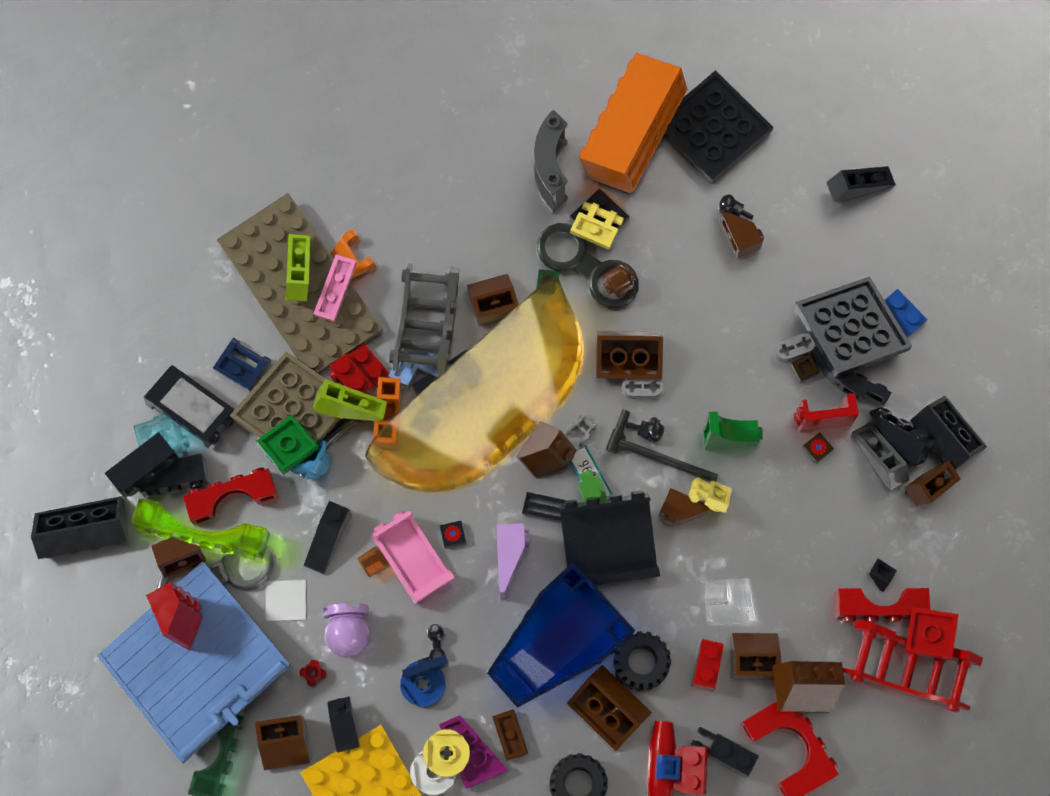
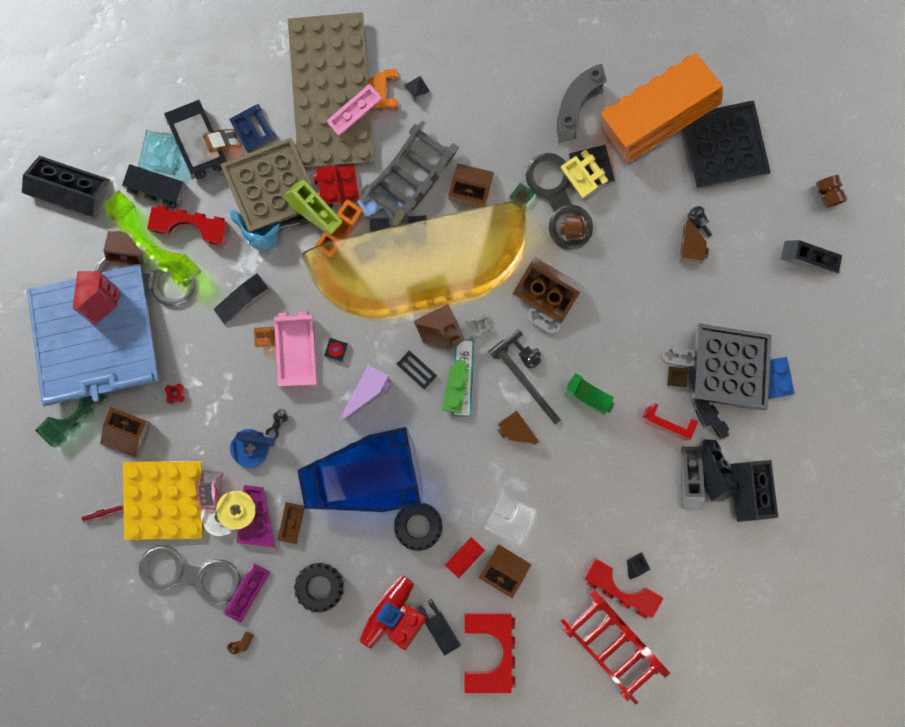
camera: 30 degrees right, 10 degrees up
black brick [105,432,179,498] -> none
green tile [256,415,319,475] -> none
white sticker [266,580,306,621] -> none
lime slope [285,234,310,302] -> none
lavender tile [323,603,370,658] -> none
black slope [327,696,360,753] -> none
black panel [559,491,660,589] -> none
reddish brown slope [567,664,652,751] -> none
light yellow plate [689,478,732,513] -> none
reddish brown slope [772,661,845,712] -> none
dark brown tile [802,432,834,464] -> none
reddish brown slope [905,461,961,506] -> none
red plate [905,607,959,661] -> none
none -> clear pink slope [195,471,224,510]
none -> slope [203,129,242,153]
none -> black slope [404,76,430,101]
none -> reddish brown wheel [816,175,848,208]

